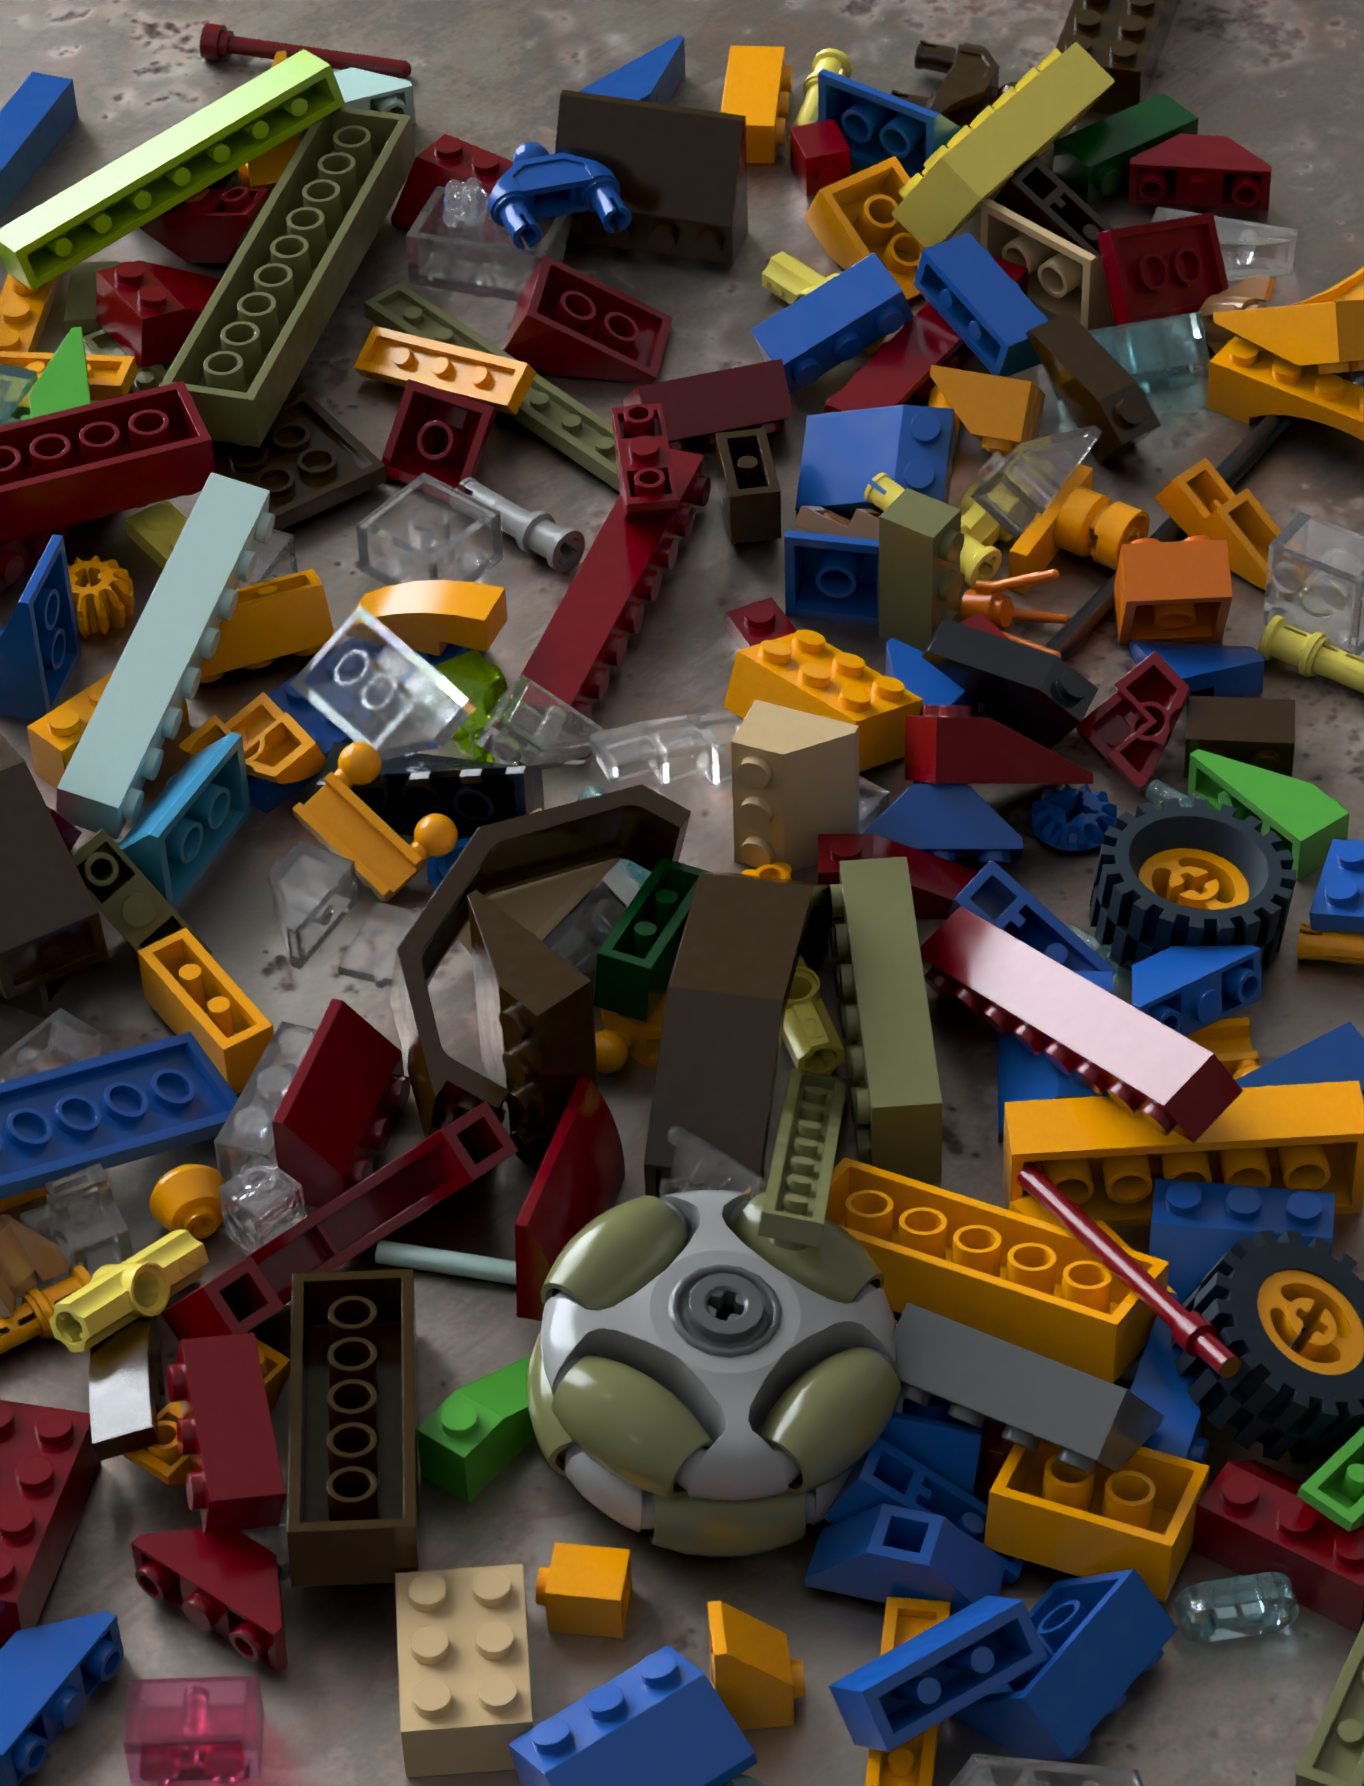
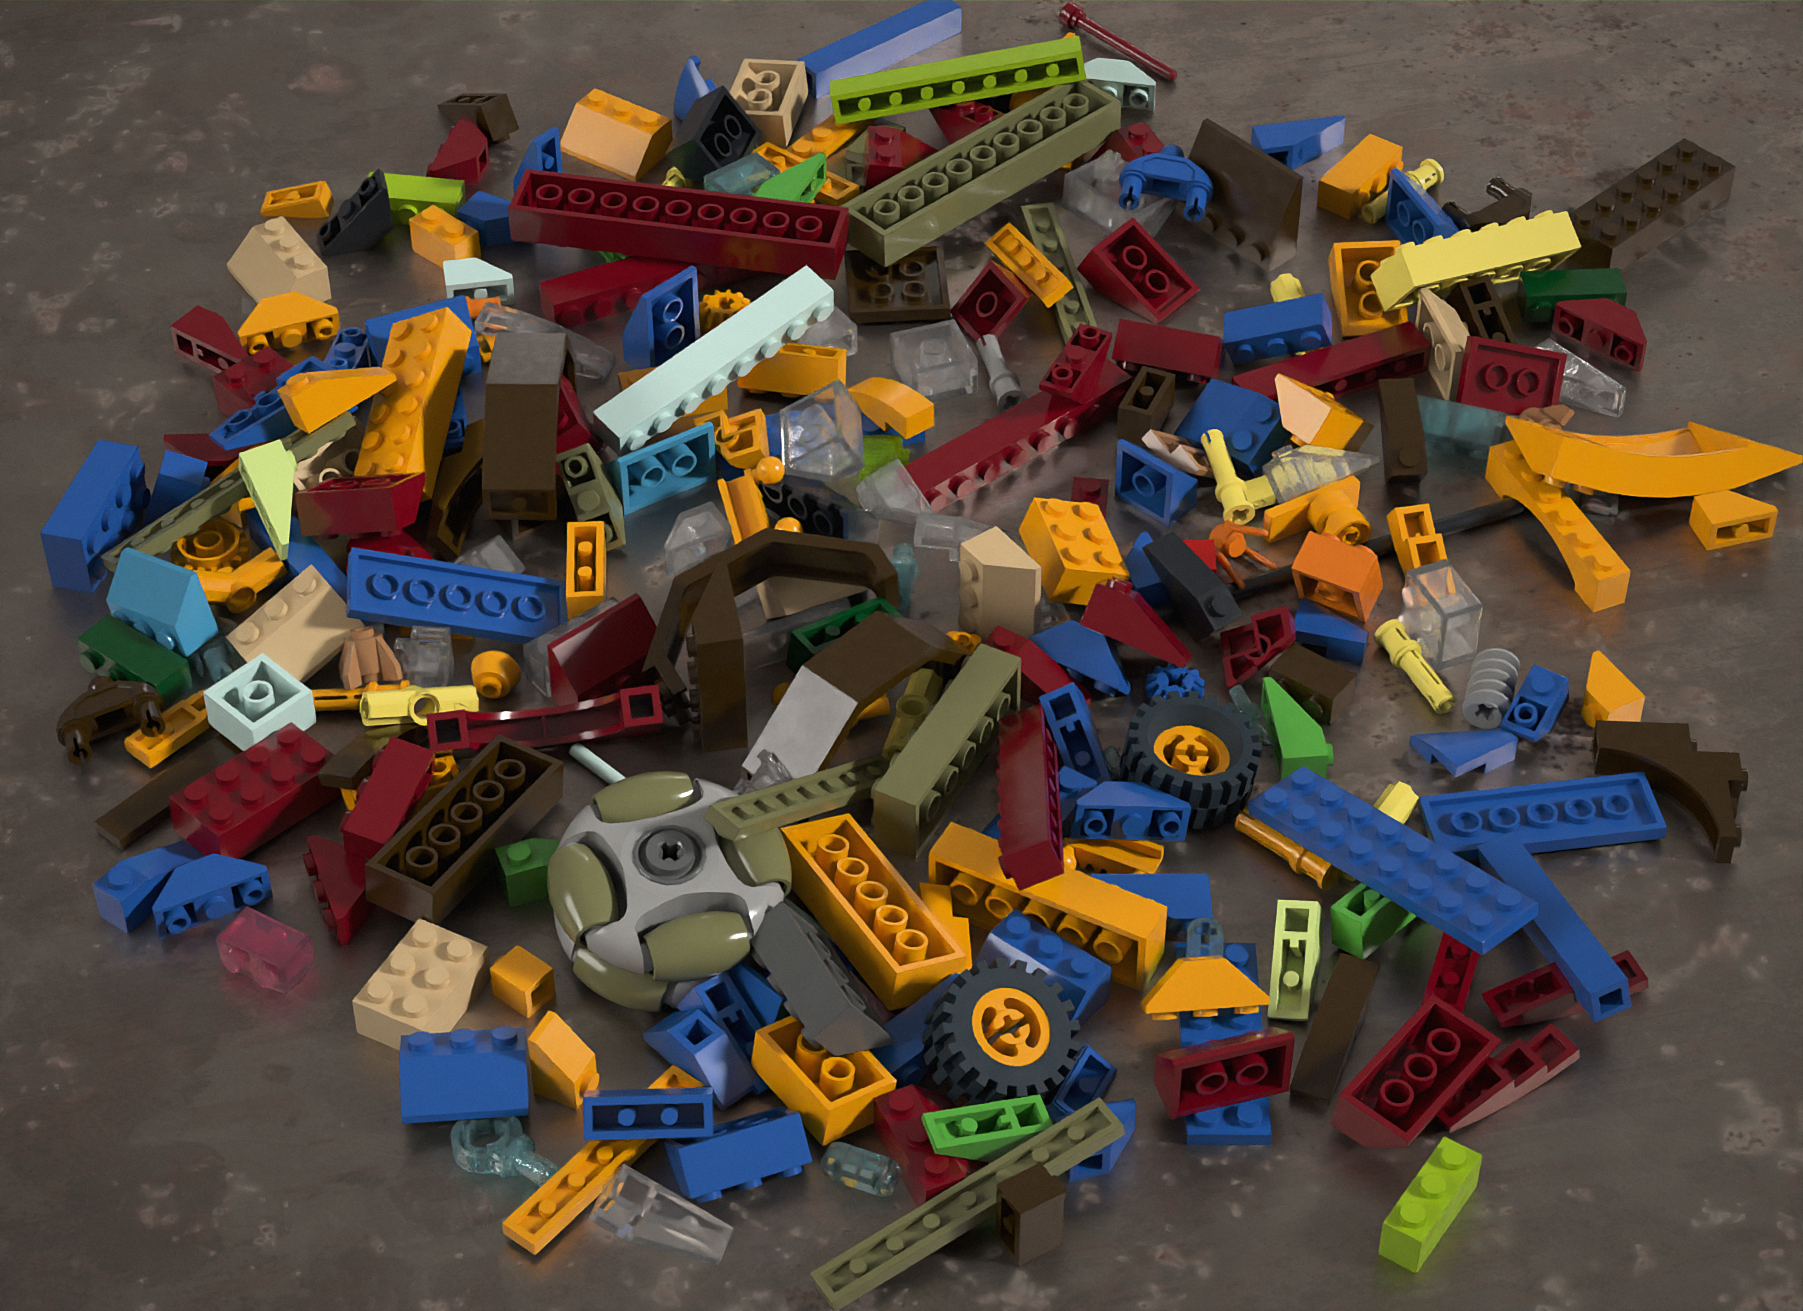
camera: 30 degrees right, 0 degrees up
clear brick [219,1156,306,1254] -> none
dark red slope [515,1077,625,1321] -> none
dark red brick [790,119,851,197] -> none
olive brick [879,488,964,652] -> none
blue brick [913,232,1049,377] -> none
dark red bar [1018,1166,1241,1379] -> none

